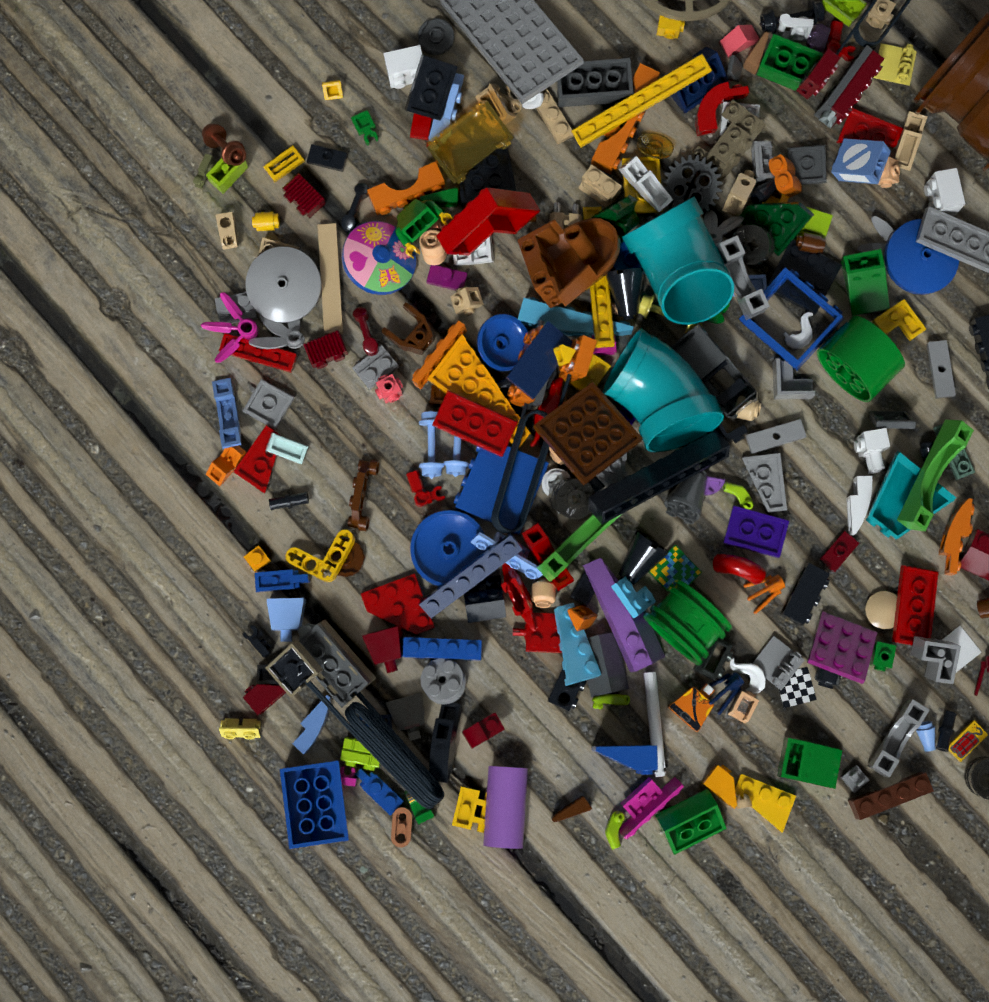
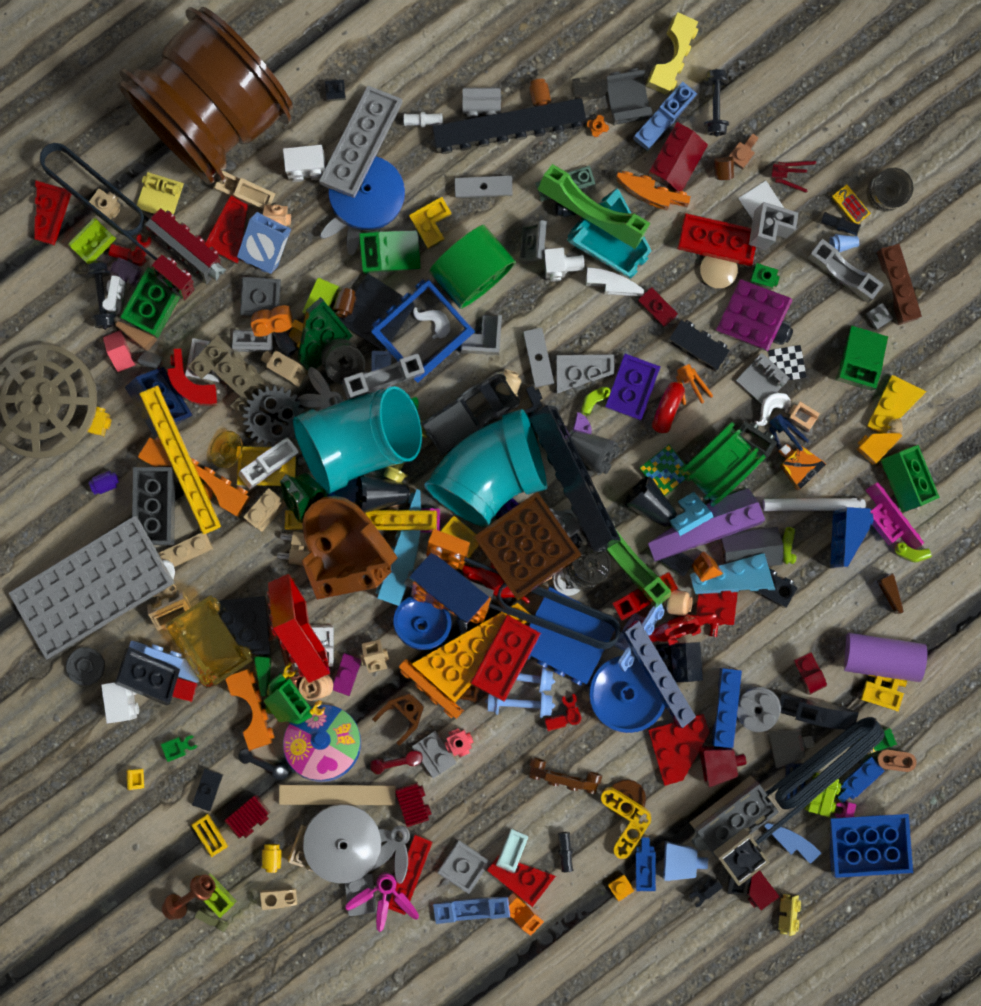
camera: 90 degrees left, 5 degrees up
yellow slope [553,344,576,366] -> none
none -> dark purple brick [89,470,119,495]

